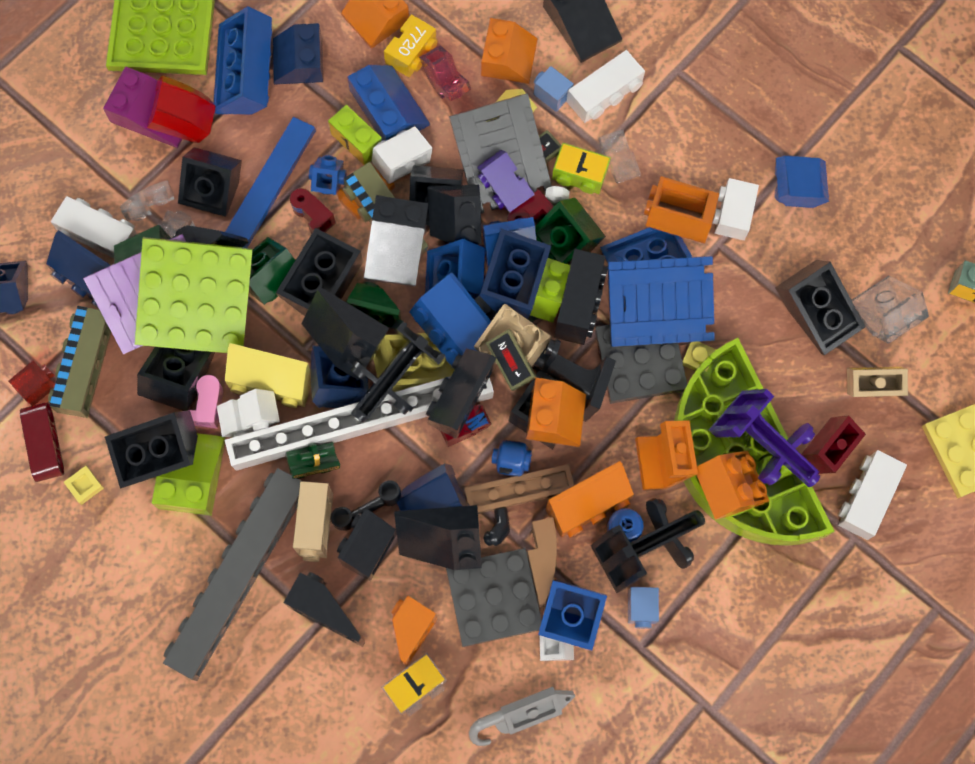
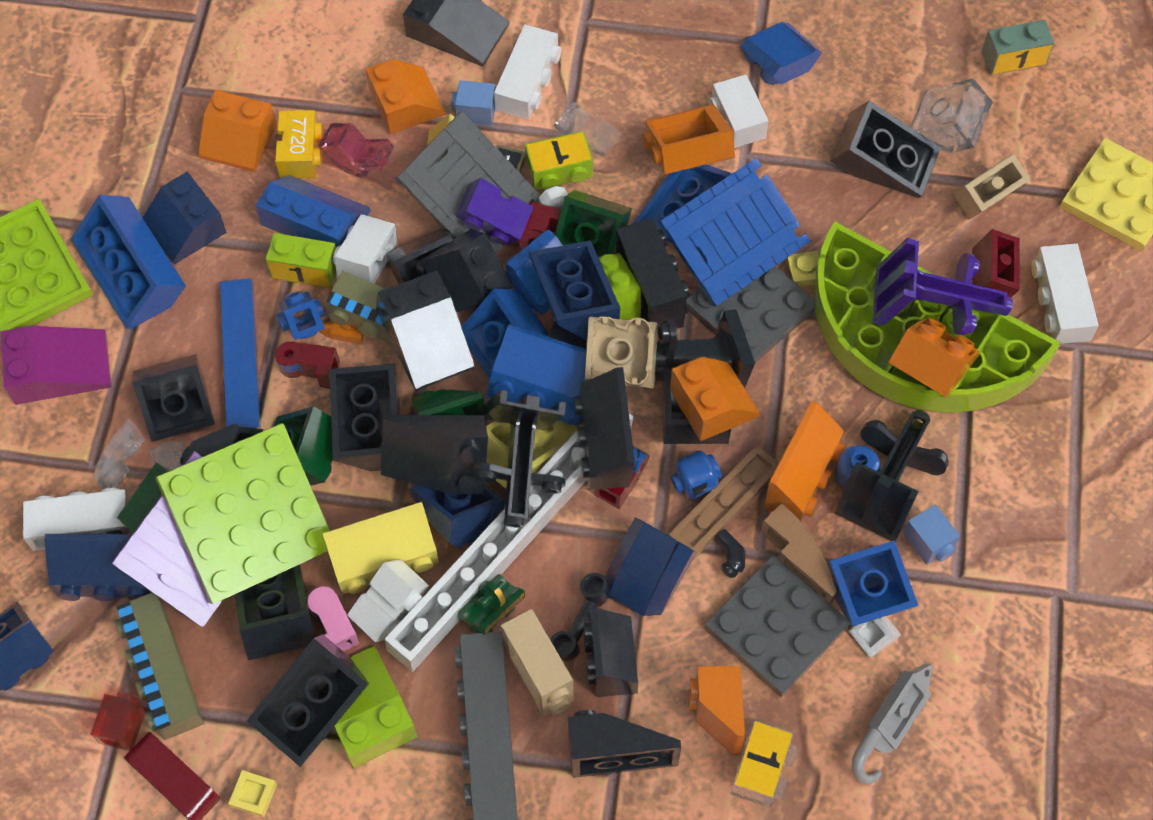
camera: 30 degrees left, 10 degrees down
red slope [147,75,216,143] -> none
black slope [394,505,482,570] -> none
tile [486,329,537,391] -> none
orange panel [635,421,698,490] -> none

